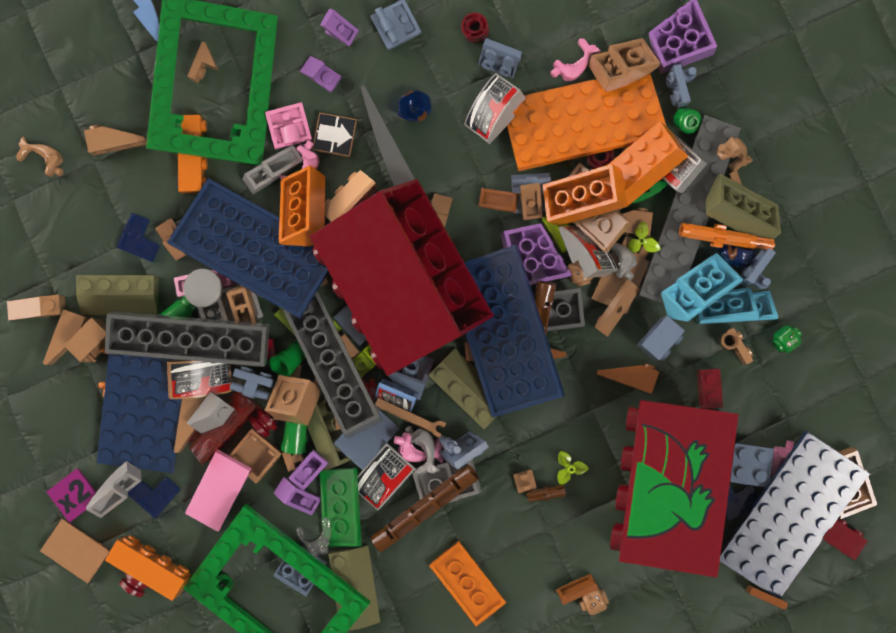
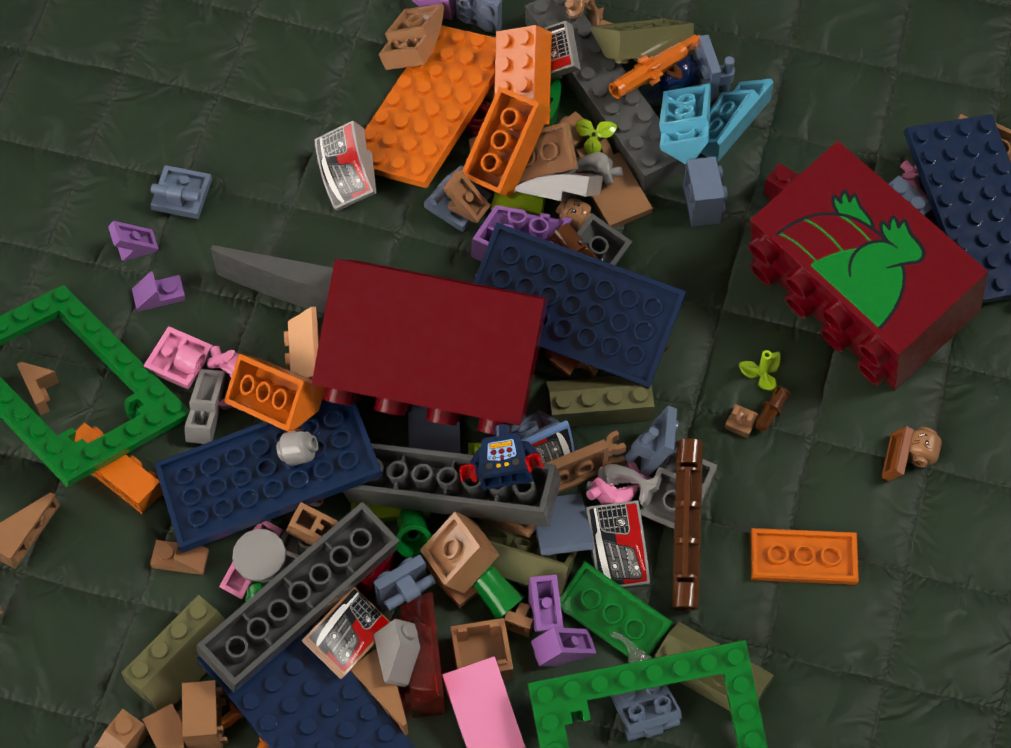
camera: 50 degrees left, 25 degrees down
clear blue tile [117,213,160,262] -> none
dark red wheel [248,407,278,438] -> none
tile [312,113,357,157] -> none
clear blue hair [398,90,432,122] -> none
dark red wheel [461,12,489,43] -> none
sand blue plate [478,38,522,78] -> none
dark orange tile [478,188,519,213] -> none
bright pink animal [550,38,601,82] -> none
medium nougat tile [594,280,640,337] -> none
dark orange slope [595,363,659,394] -> none
green head [673,107,702,134] -> none
medium nougat plate [718,327,753,365] -> none
green head [772,325,802,353] -> none
none -> light grey head [277,429,318,466]
none -> torso [459,424,545,490]

